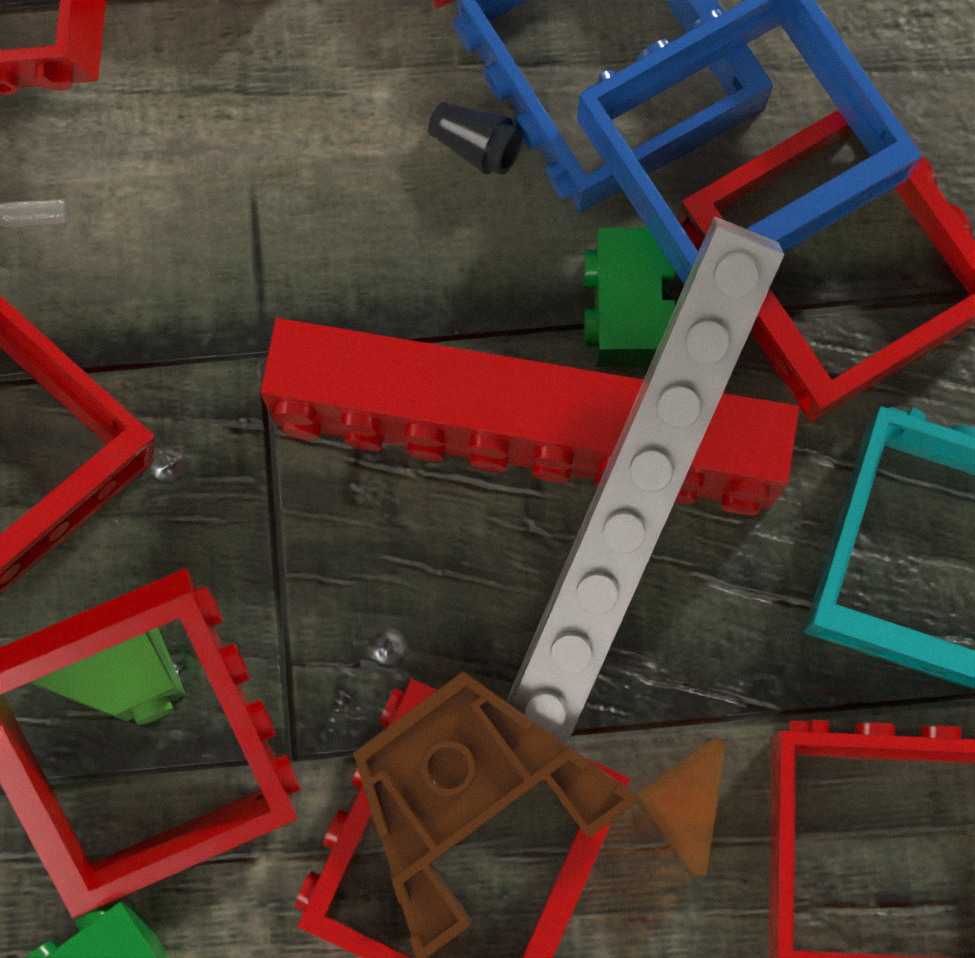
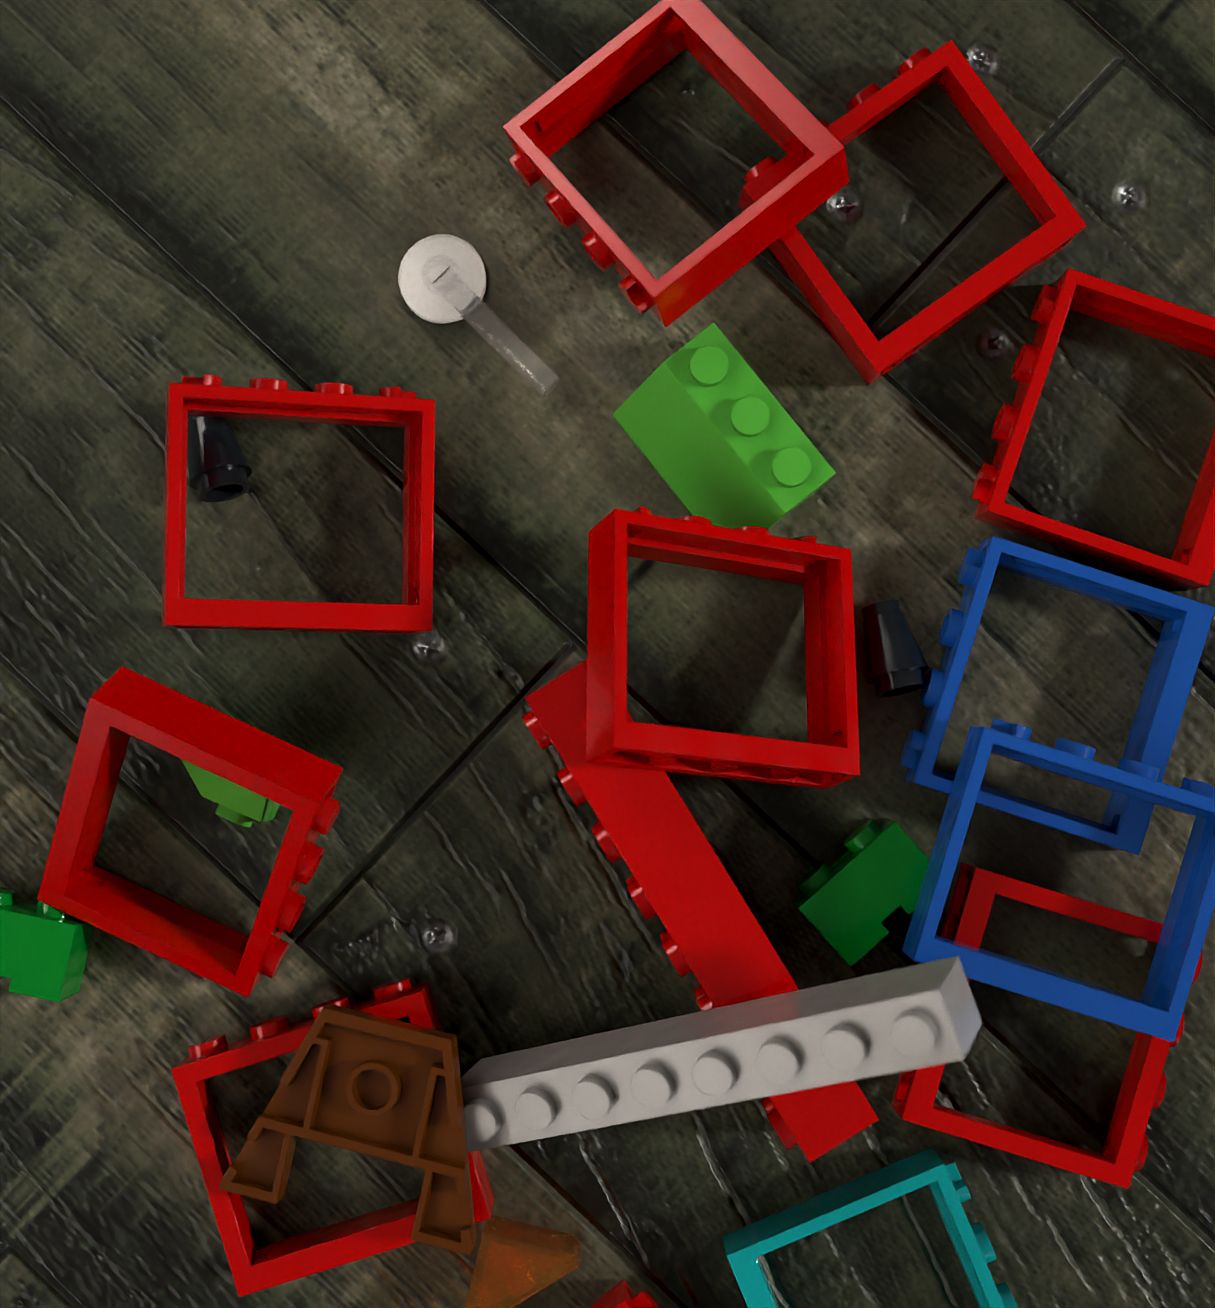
camera: 50 degrees right, 10 degrees up
none -> red window [586,506,860,789]
none -> bright green slope [612,322,836,530]

